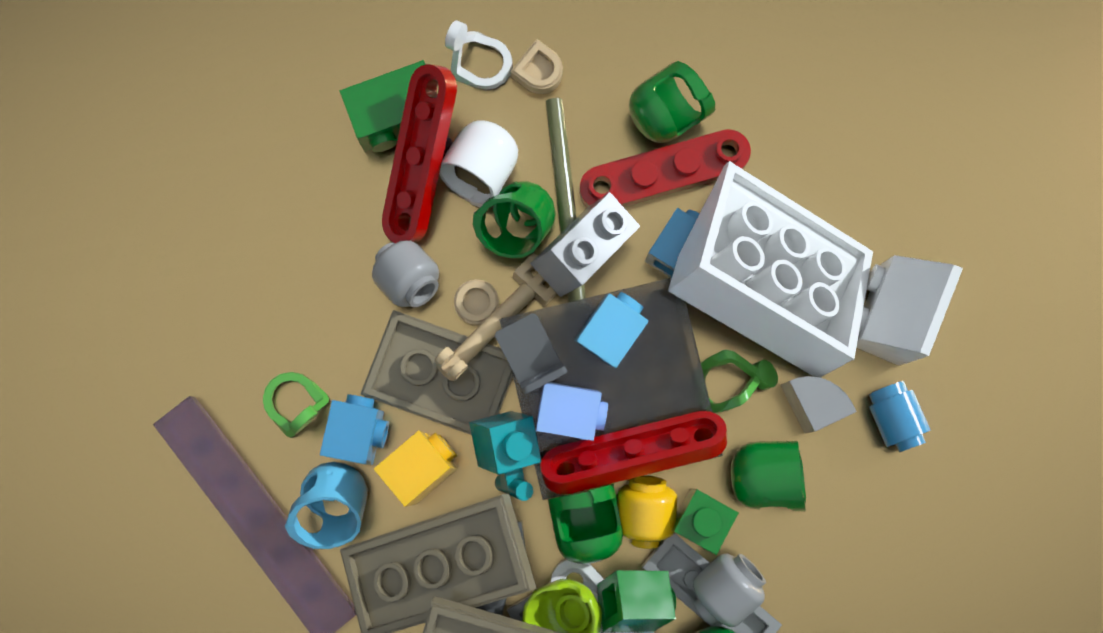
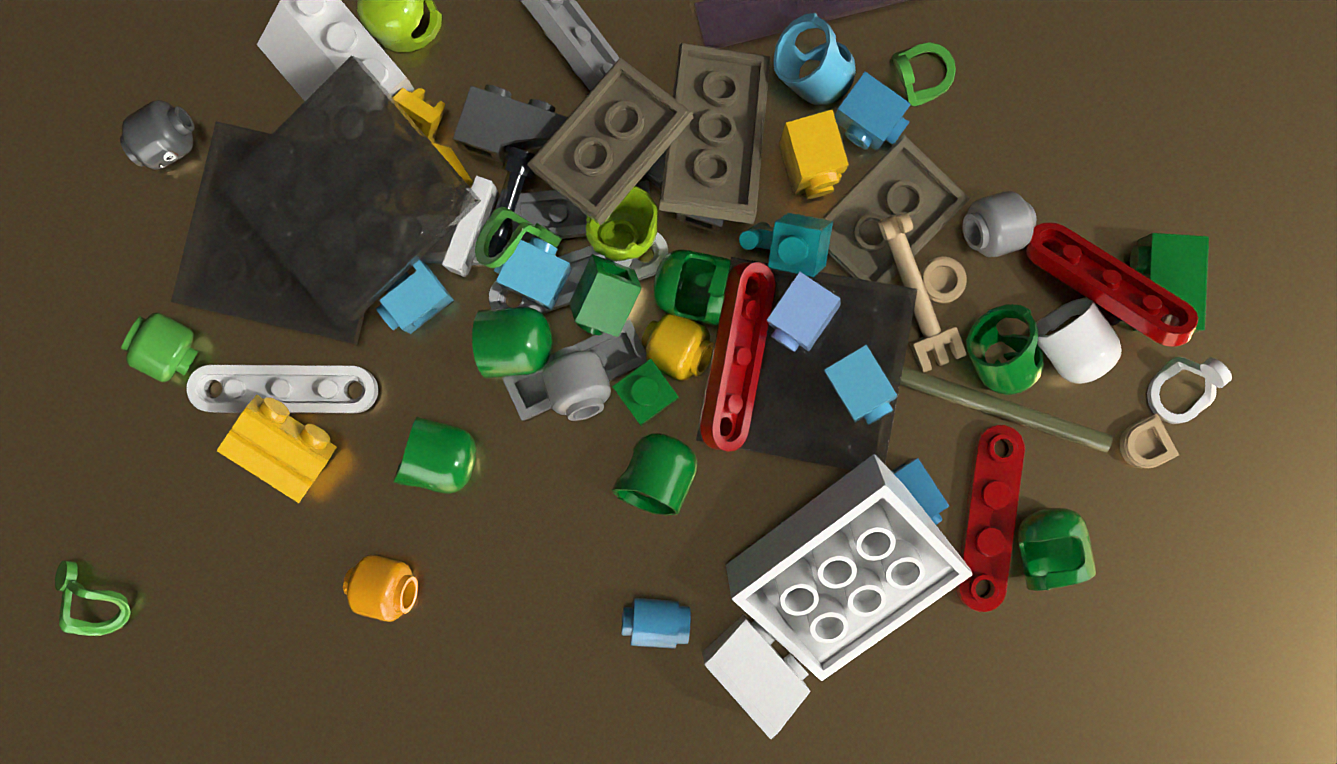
camera: 115 degrees right, 5 degrees up
dark grey bracket [495,313,568,394] -> none
brick [530,192,640,297] -> none
bright green piece [692,350,778,413] -> none
light grey brick [780,376,857,434] -> none

